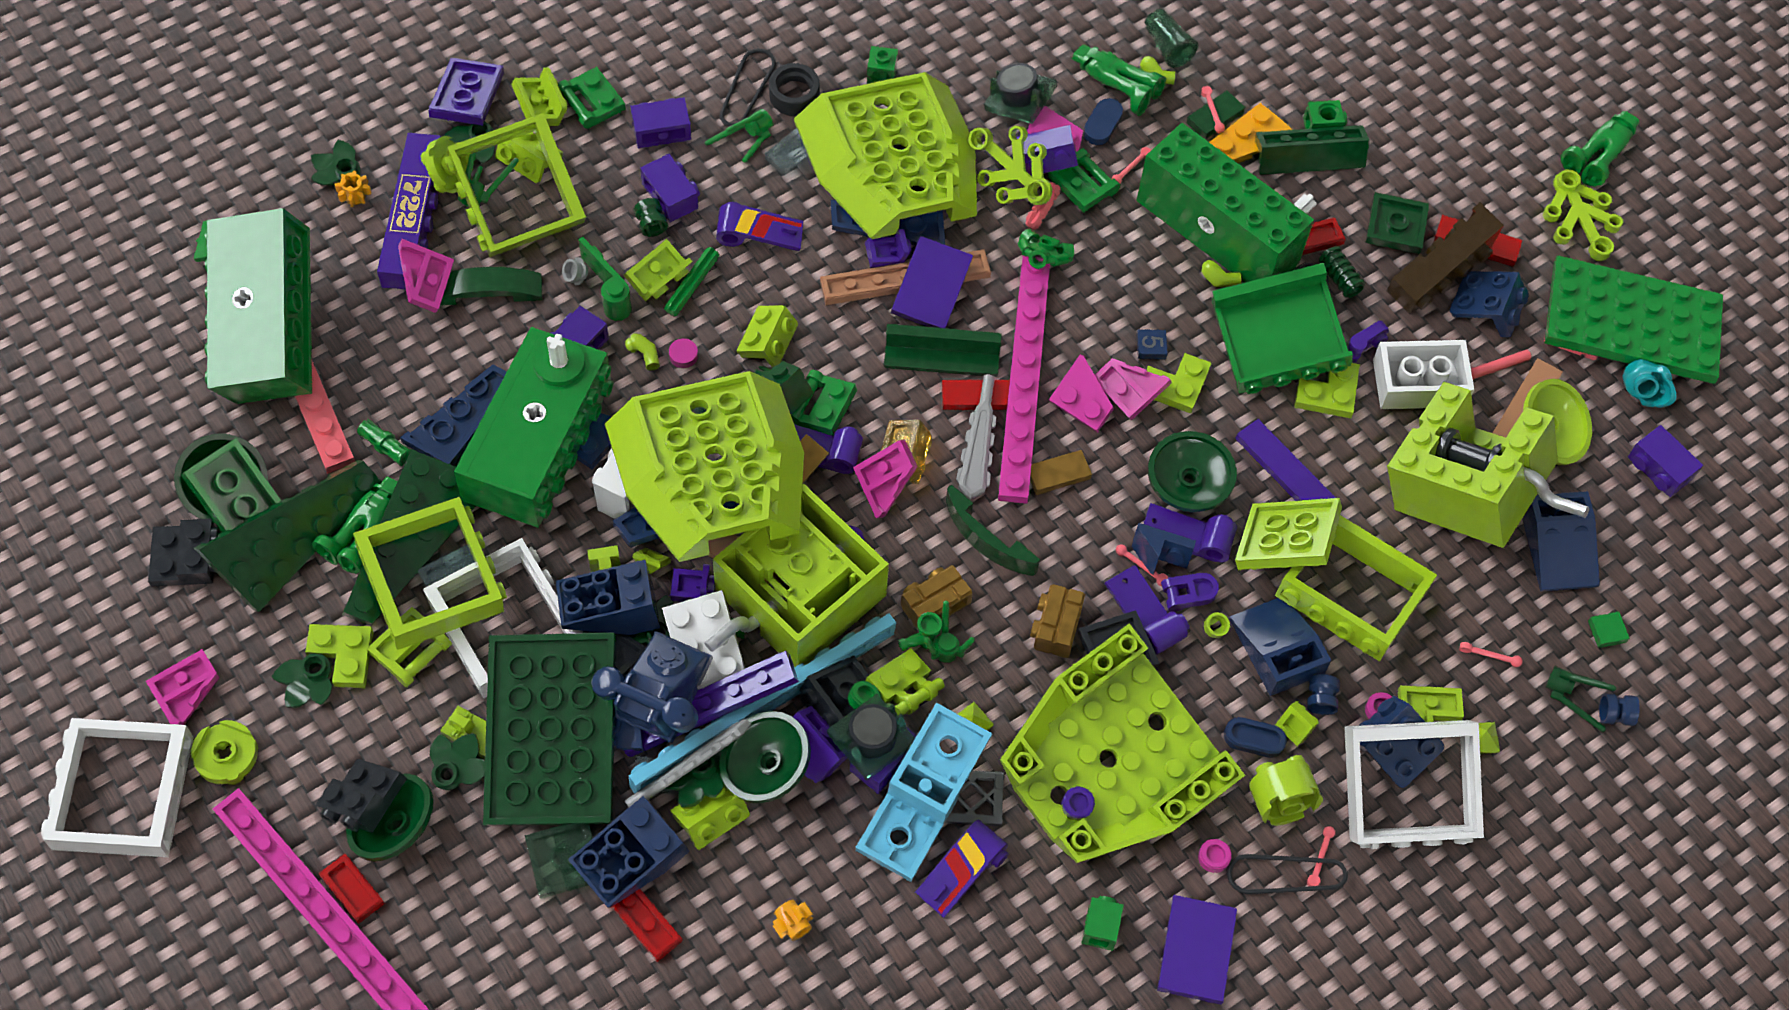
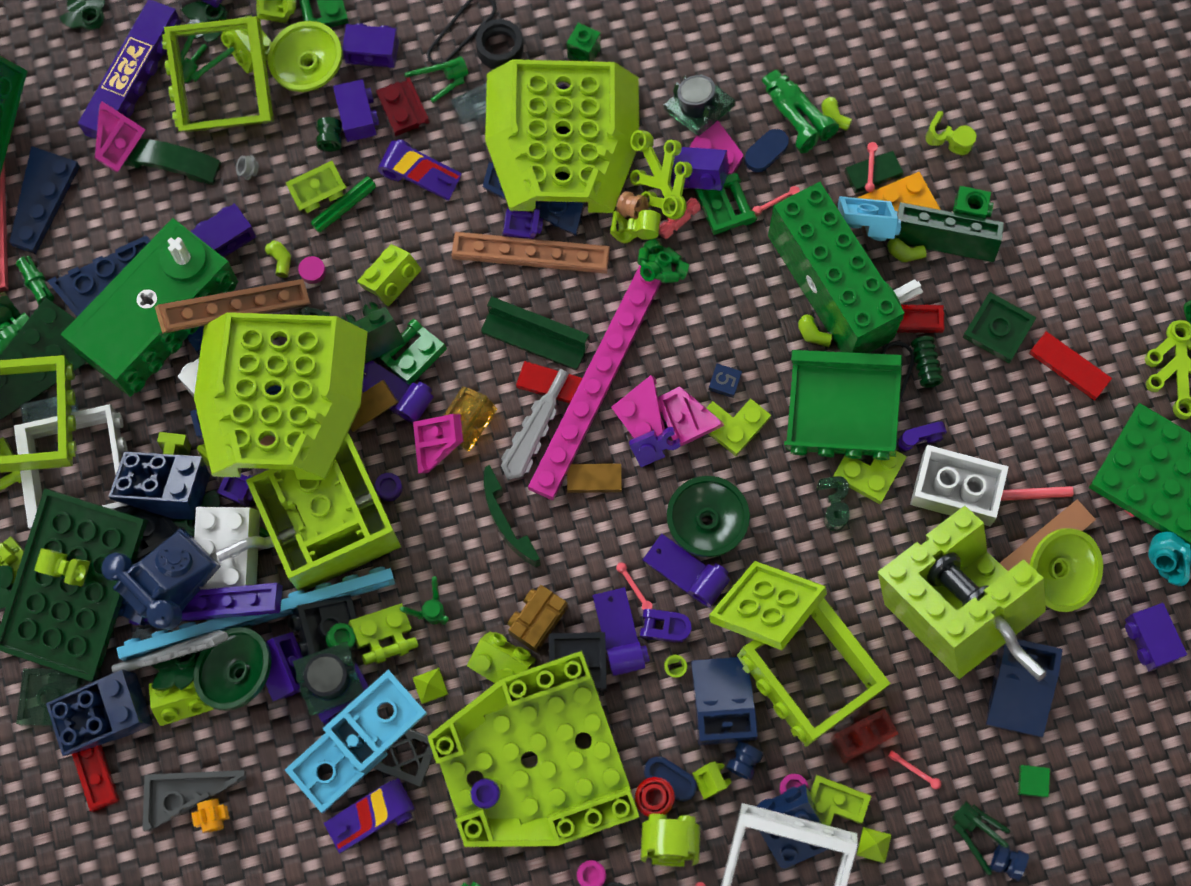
camera: 25 degrees right, 10 degrees up
light orange gear [335,170,372,207] -> none
lime plate [421,136,473,193] -> none
green door [578,237,632,321] -> none
dark purple tile [891,236,973,328] -> none
green piece [898,612,942,651] -> none
pearl gold brick [901,565,973,630] -> none
dark blue slope [1131,523,1196,575] -> none
clear green plant [1144,9,1199,68] -> none
dark purple tile [1235,419,1336,501] -> none
dark brown wedge [1387,202,1504,314] -> none
dark blue bracket [1450,271,1529,337] -> none
none -> dark blue wing [9,146,80,254]
none -> lime leg [34,548,91,586]
none -> dark grey wing [143,770,247,832]
none -> nougat tile [155,279,311,334]
none -> lime dish [268,21,343,92]
none -> dark red plate [376,77,429,136]
none -> lime bracket [467,631,536,683]
none -> lime leg [610,210,661,243]
none -> nougat wheel [617,191,648,219]
none -> dark purple plate [629,427,681,467]
none -> red brick [635,777,675,817]
none -> clear green leg [815,476,850,531]
none -> clear red brick [831,708,899,764]
none -> medium azure plate [838,196,901,241]
none -> lime arm [887,238,927,263]
none -> lime leg [925,111,977,155]

